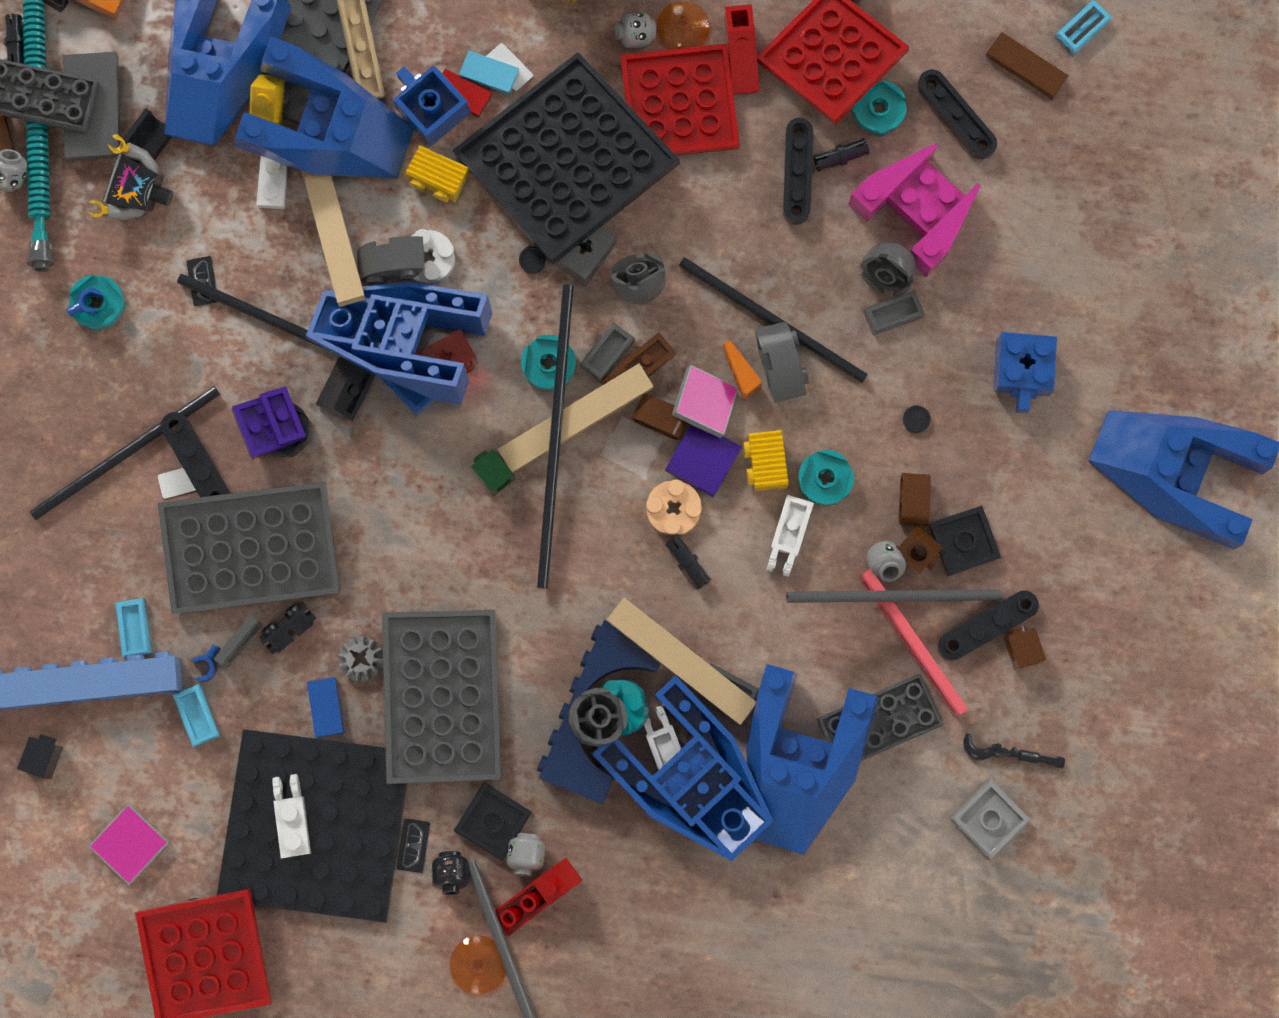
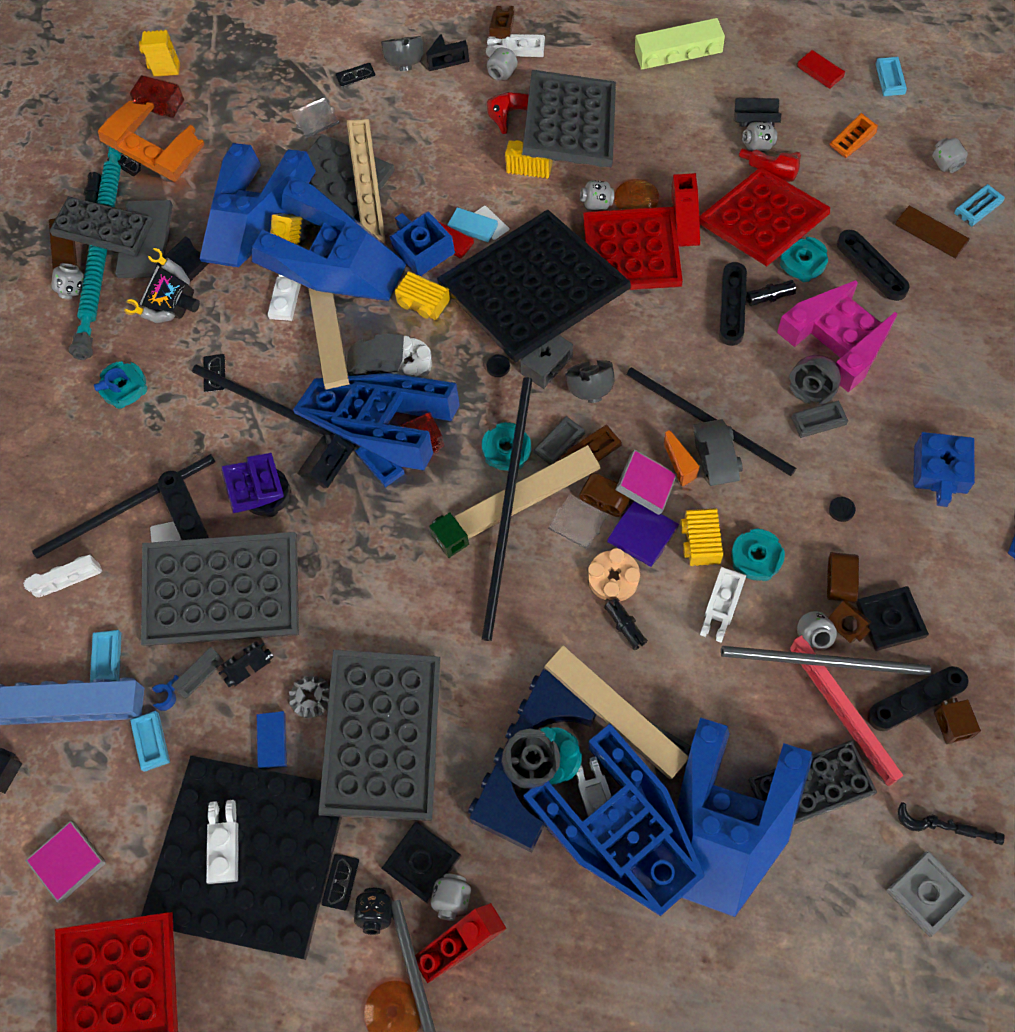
camera: 10 degrees right, 15 degrees down
none -> white hinge [23,555,102,597]

